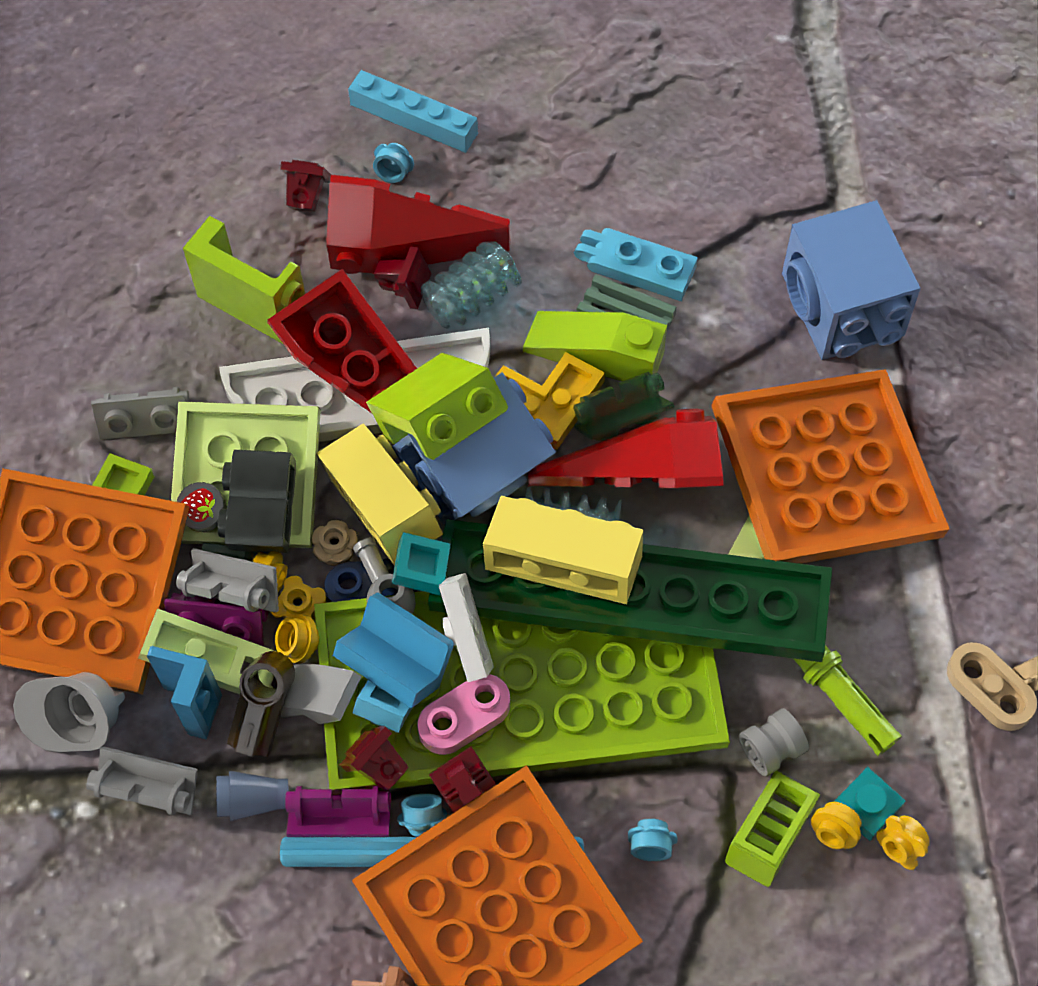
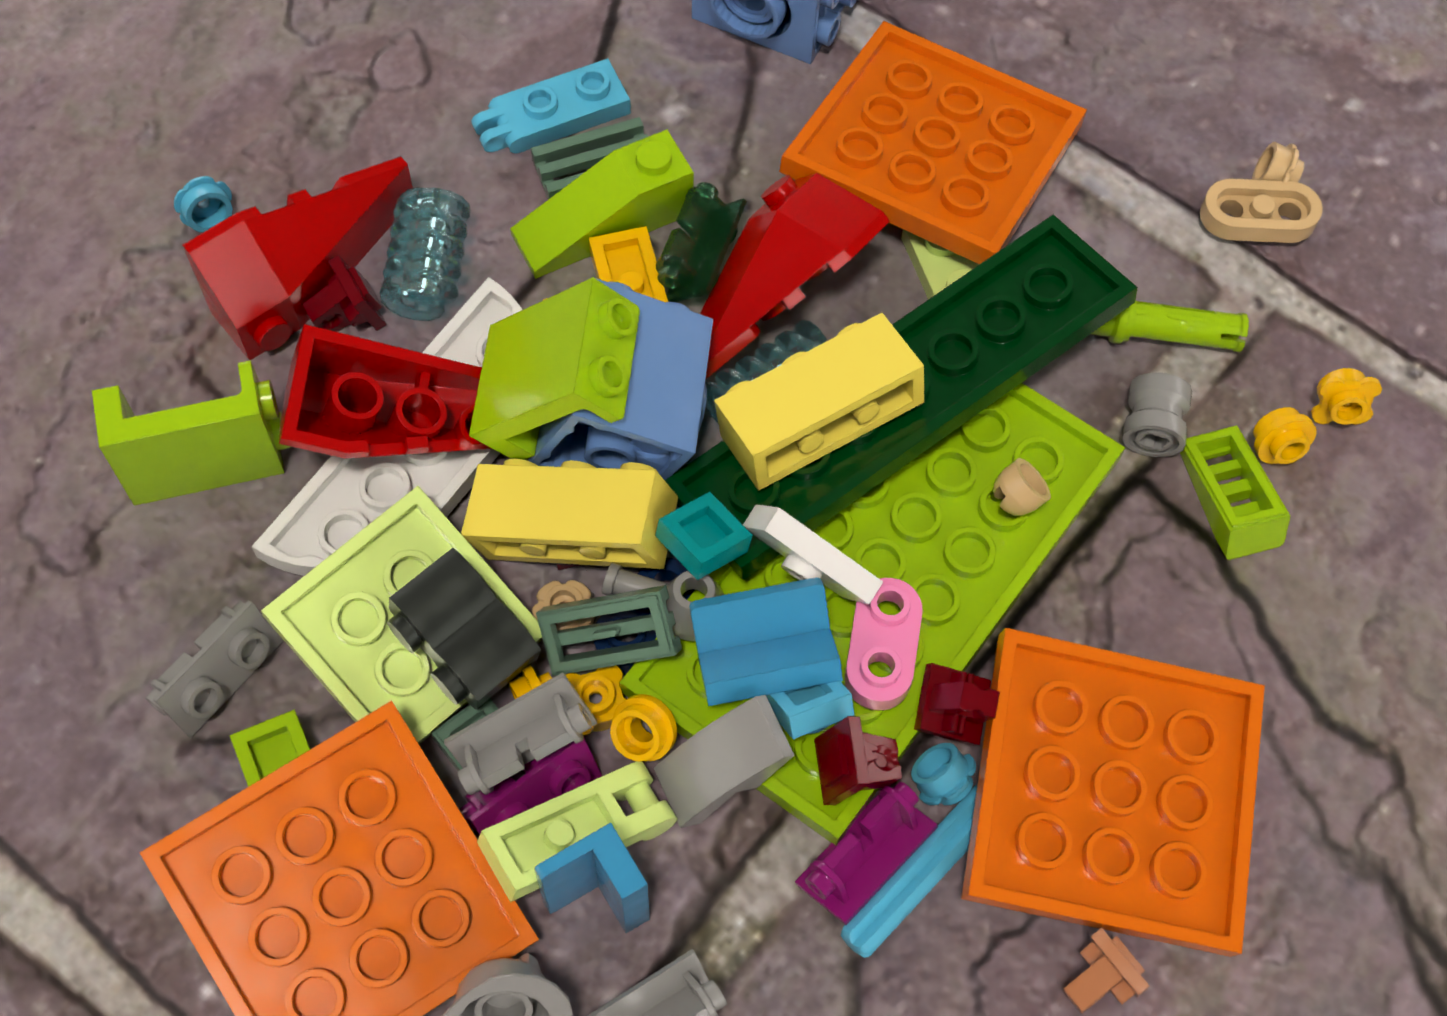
camera: 50 degrees left, 0 degrees up
tile [177,482,227,532] -> none
sand blue cone [216,771,289,821] -> none
dark brown piece [227,651,295,757] -> none
dark red brick [280,159,332,212] -> none
medium azure piece [348,70,478,153] -> none
medium azure plate [628,819,678,861] -> none
teal plate [834,766,906,841] -> none
none -> sand green tile [536,585,682,676]
none -> tan hinge [993,458,1051,516]

